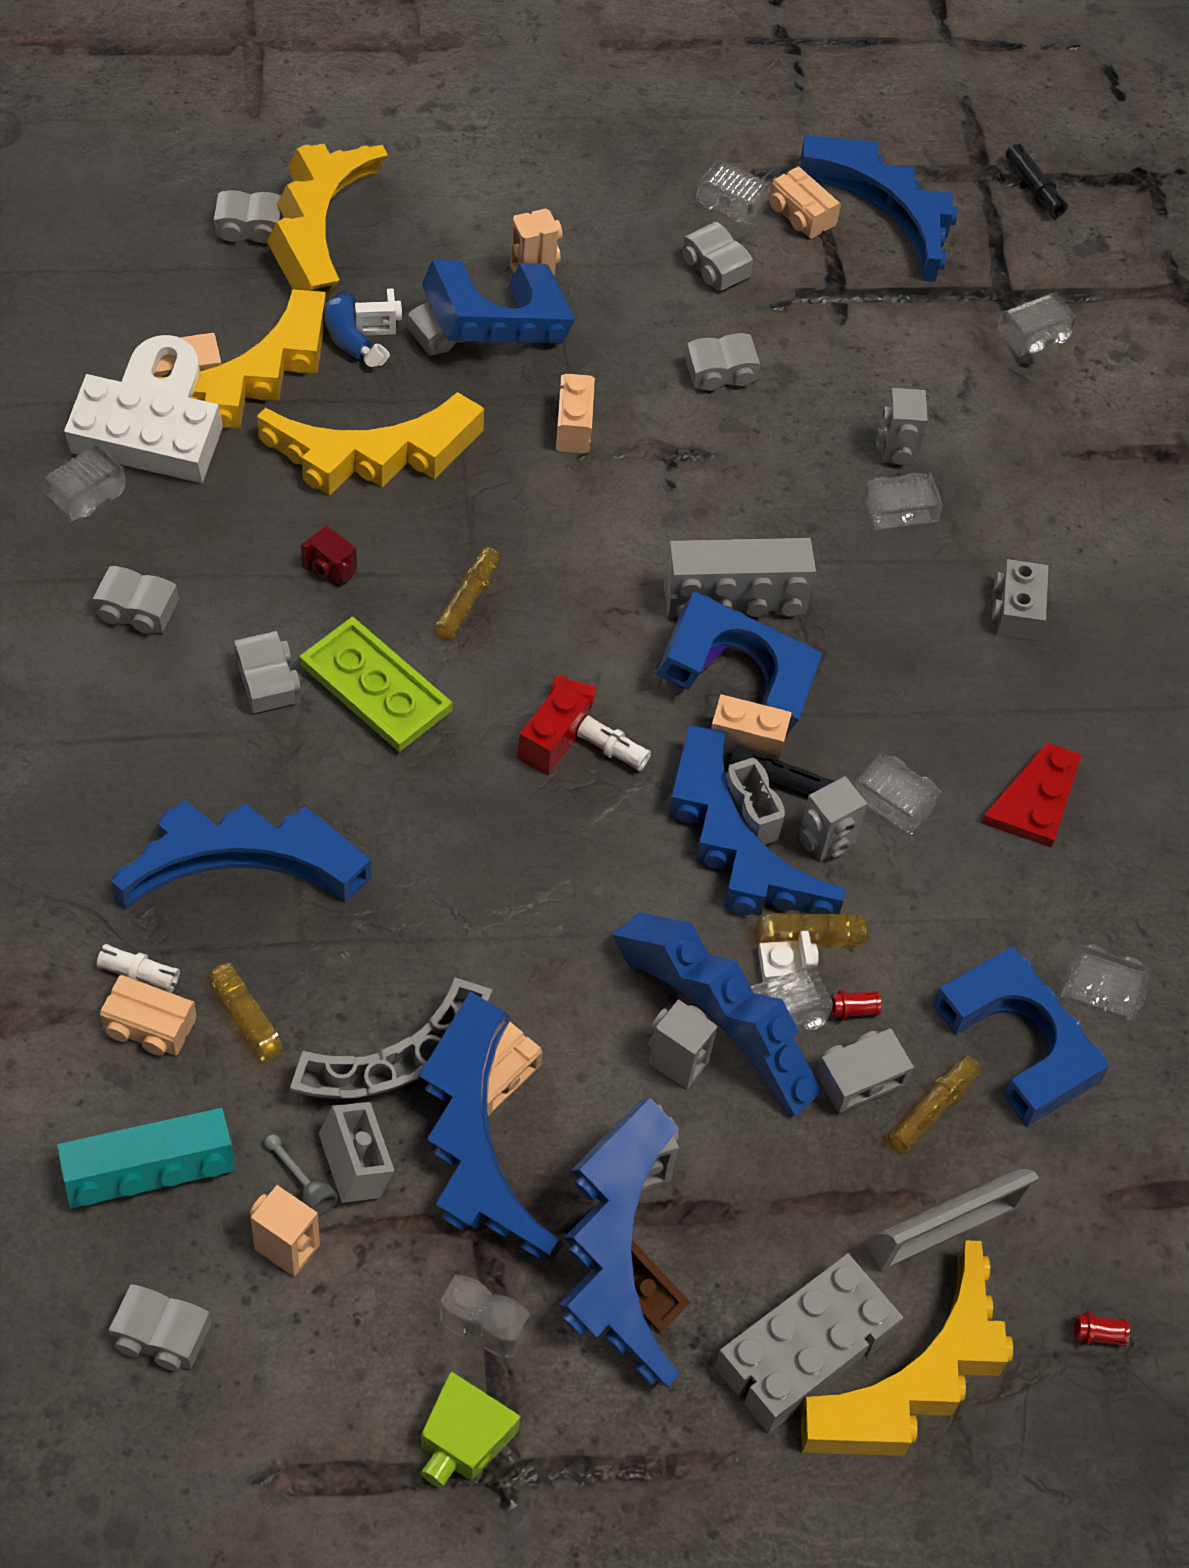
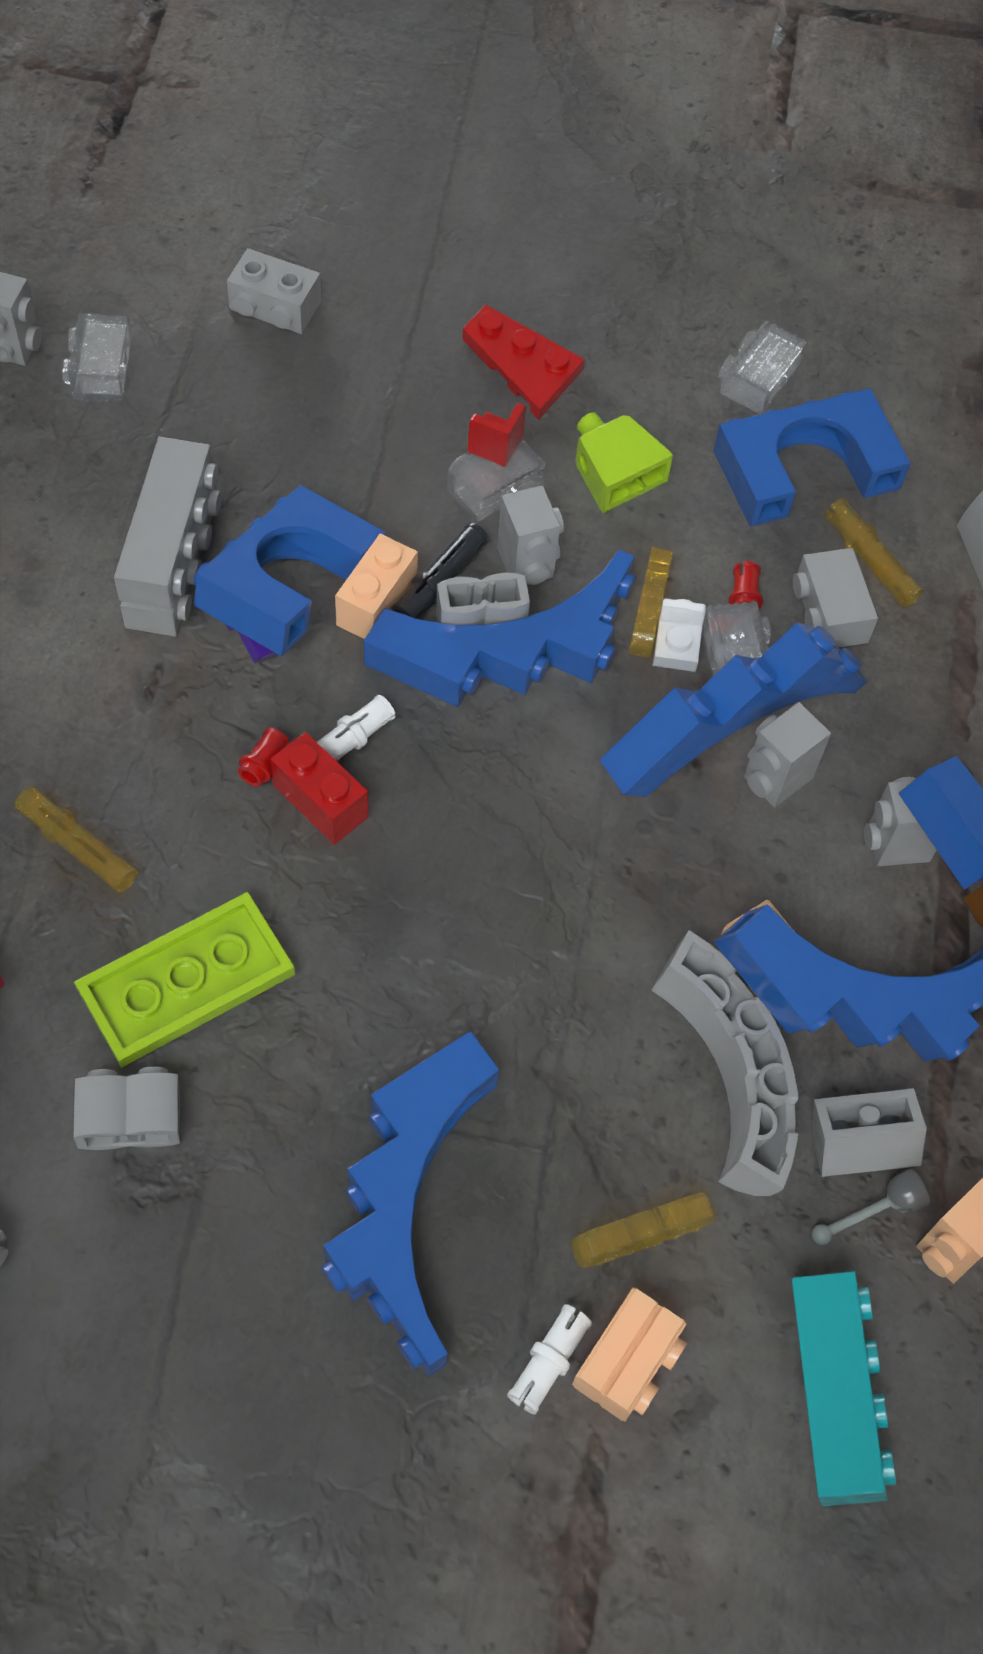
camera: 75 degrees left, 5 degrees up
none -> red panel [468,403,526,467]
none -> lime torso [575,412,673,513]

